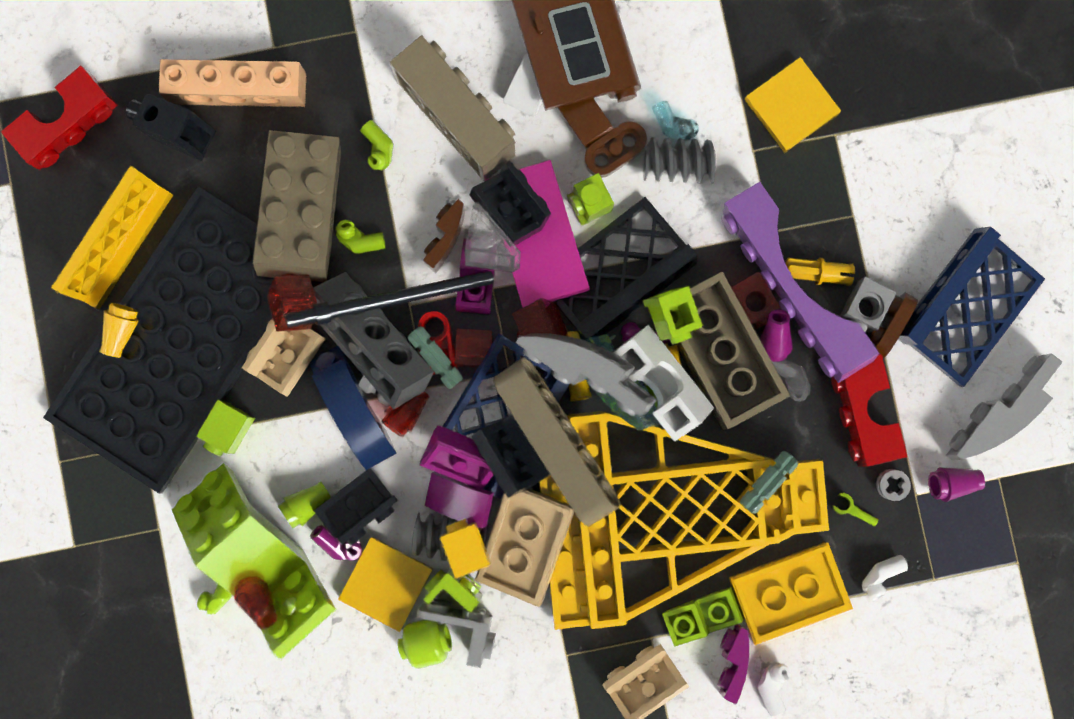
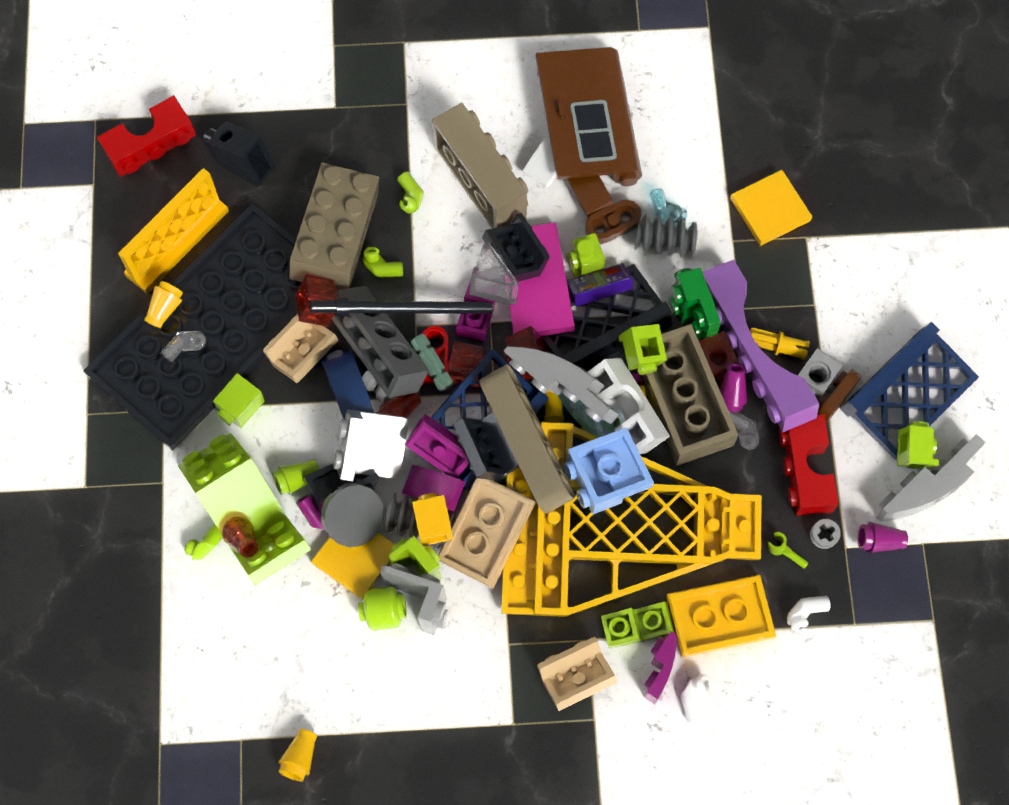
camera: 10 degrees right, 15 degrees down
light nougat brick [159,59,306,107] -> none
reddish brown slope [423,199,465,273] -> none
sand green axle [740,451,798,514] -> none
none -> clear arm [160,331,206,362]
none -> dark grey tile [321,483,384,547]
none -> bracket [334,409,409,481]
none -> light blue plate [563,427,654,515]
none -> dark purple slope [566,263,633,307]
none -> green plate [669,267,721,348]
none -> lime brick [897,421,939,470]

